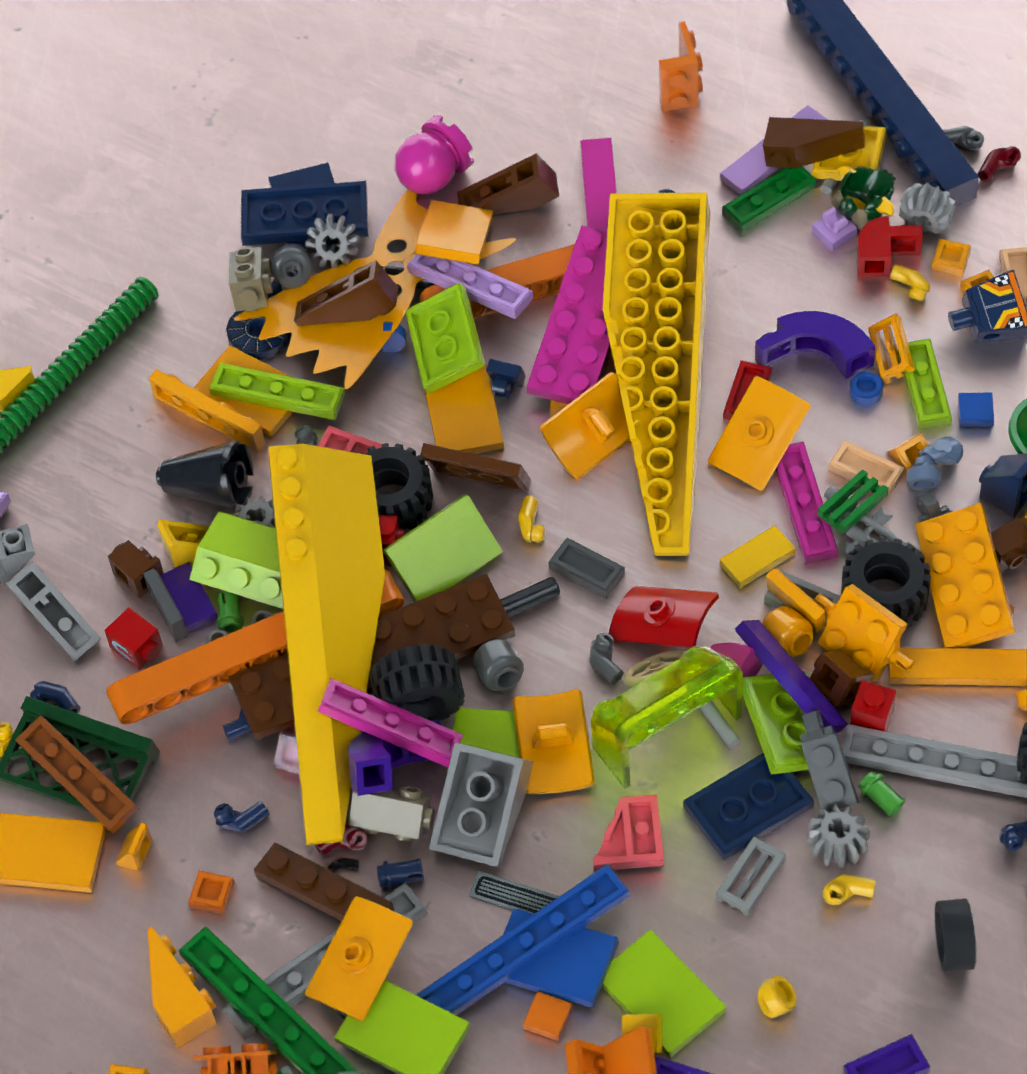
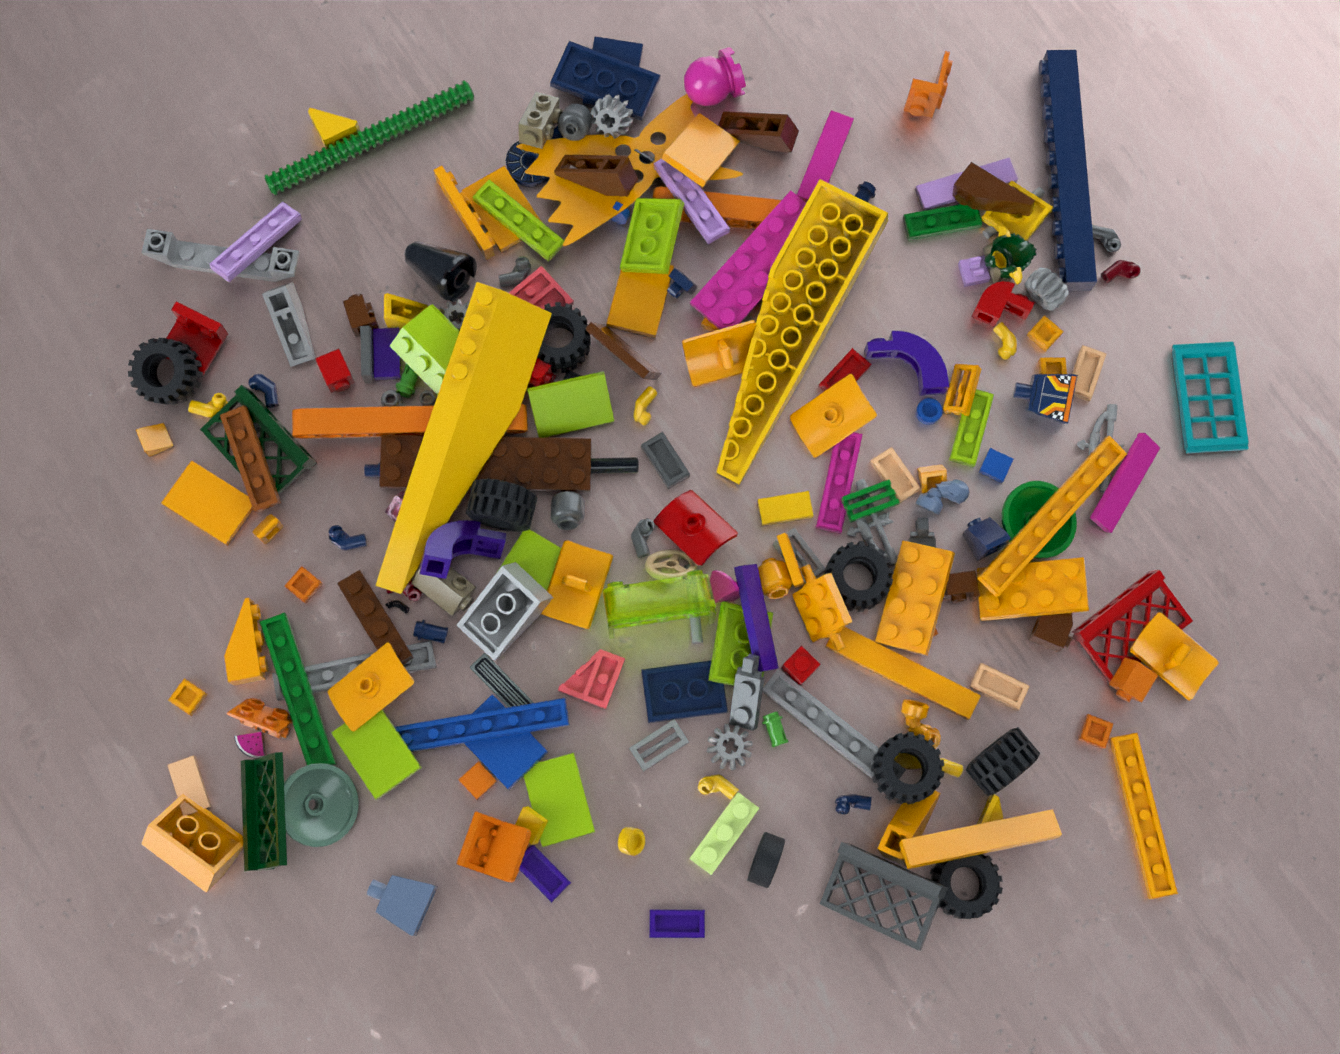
camera: 15 degrees right, 20 degrees up
dark pink tile [317,678,463,768] -> none
reddish brown brick [810,649,874,707] -> none
none -> yellowish green plate [689,792,759,875]

